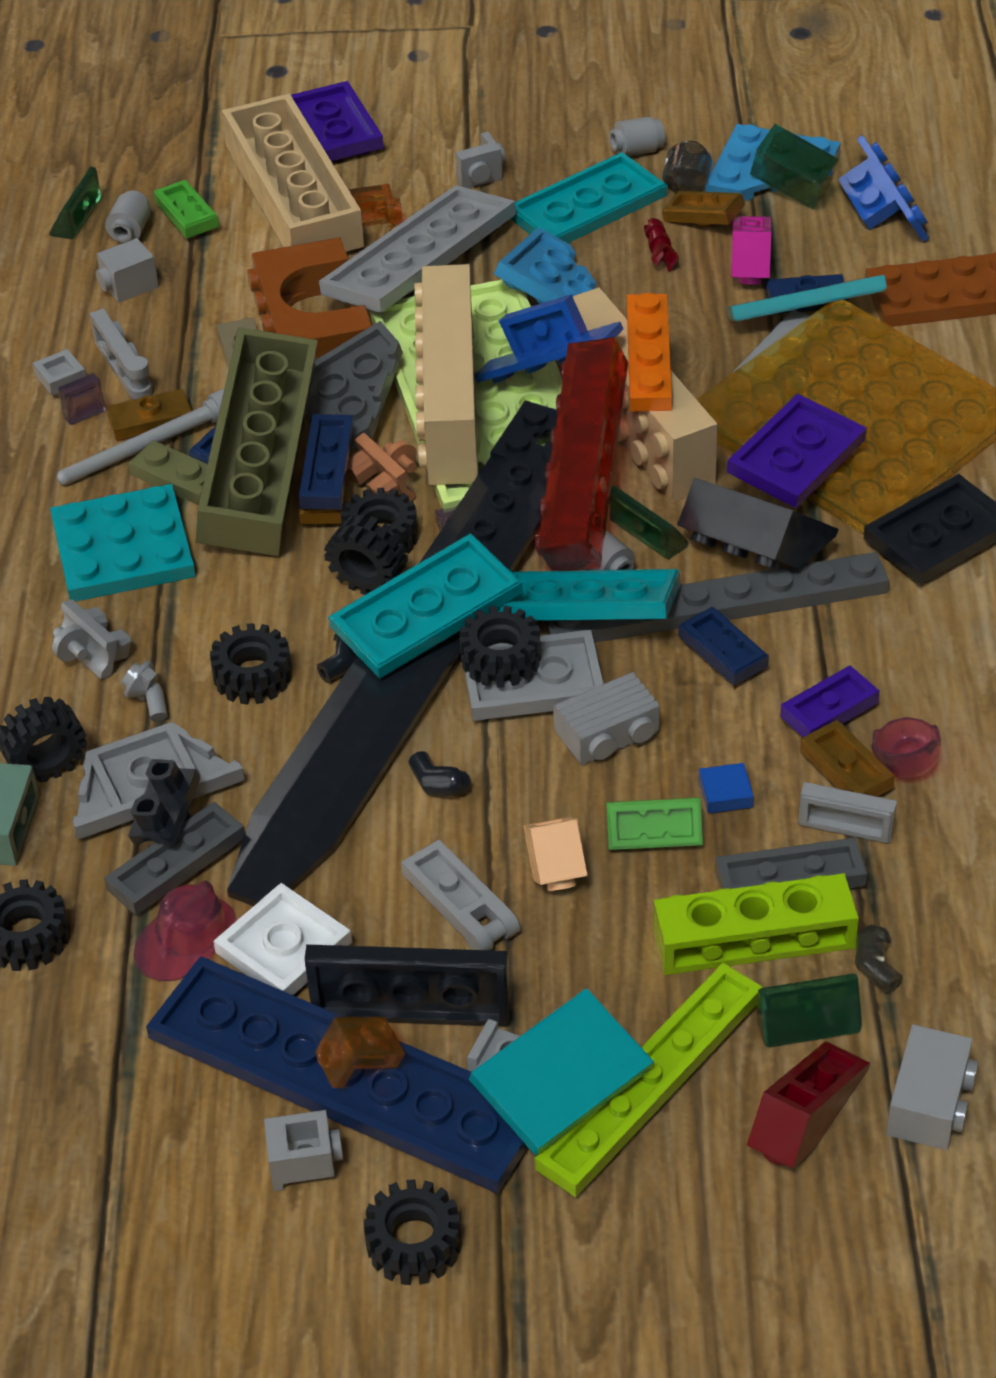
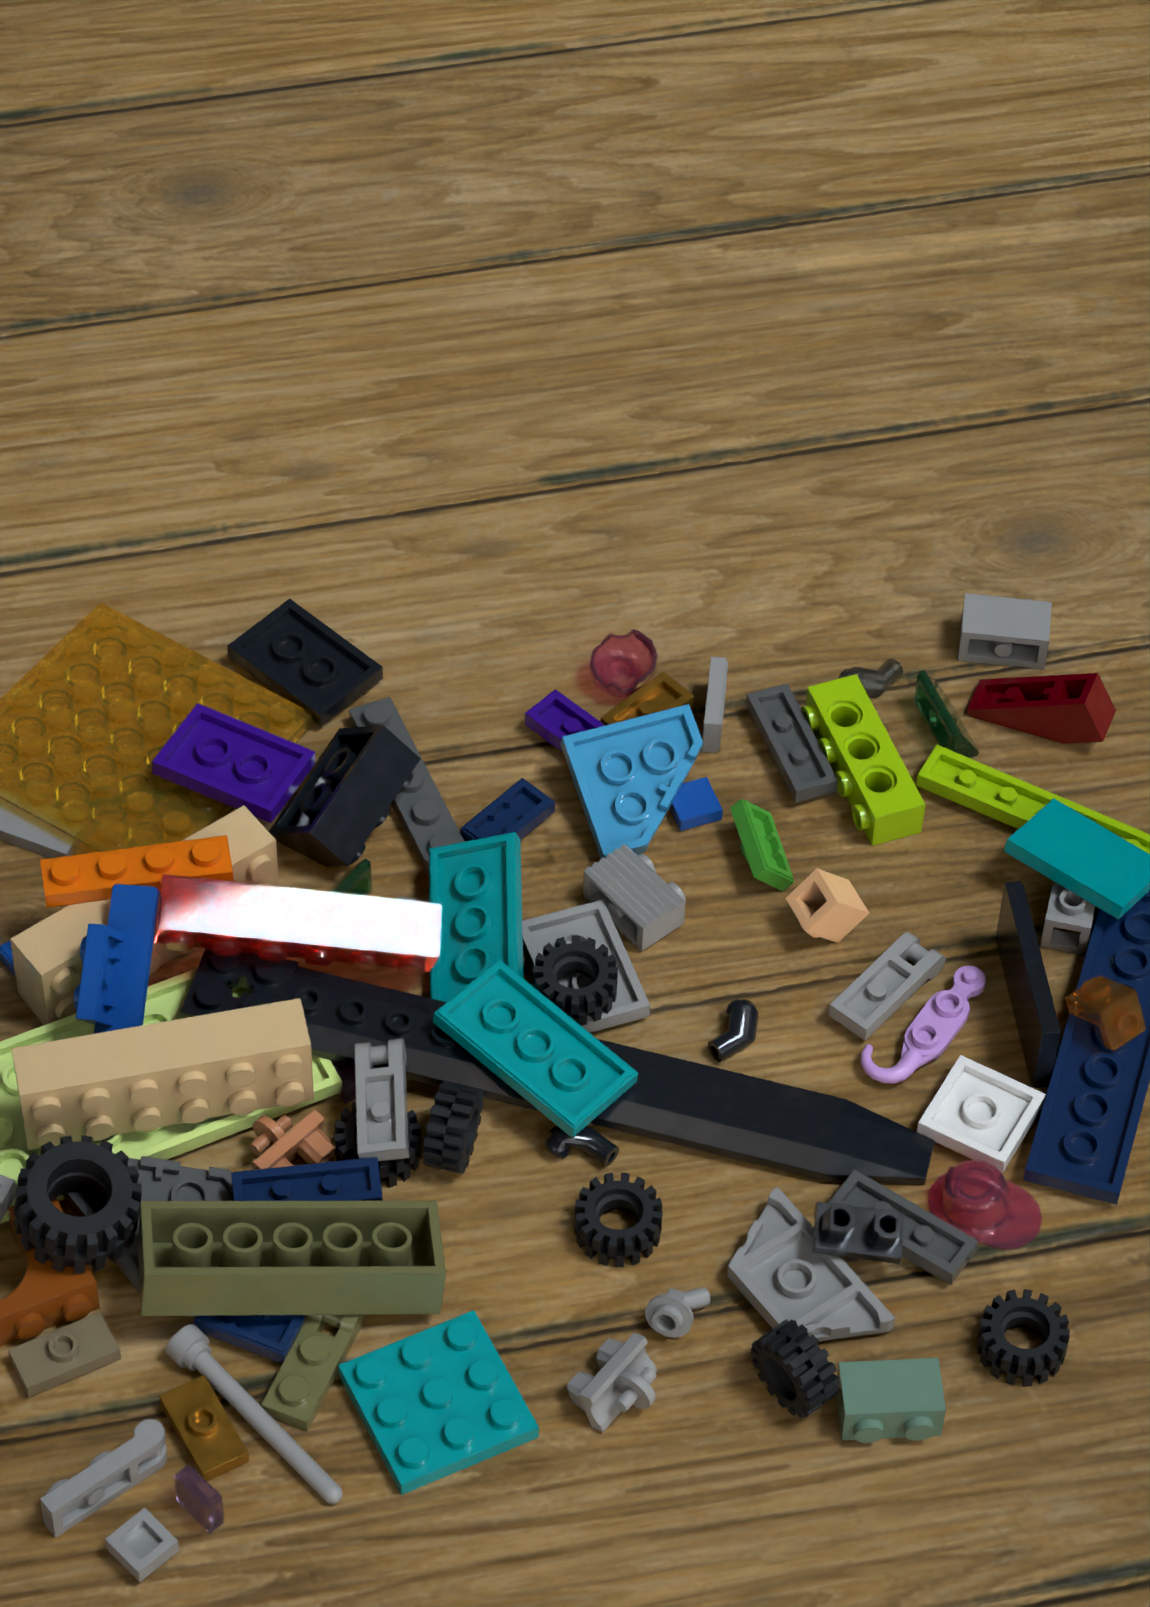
camera: 105 degrees left, 5 degrees up
none -> black tyre [14,1135,142,1274]
none -> light grey plate [355,1038,409,1161]
none -> dark azure plate [560,704,703,858]
none -> lavender piece [861,966,986,1084]

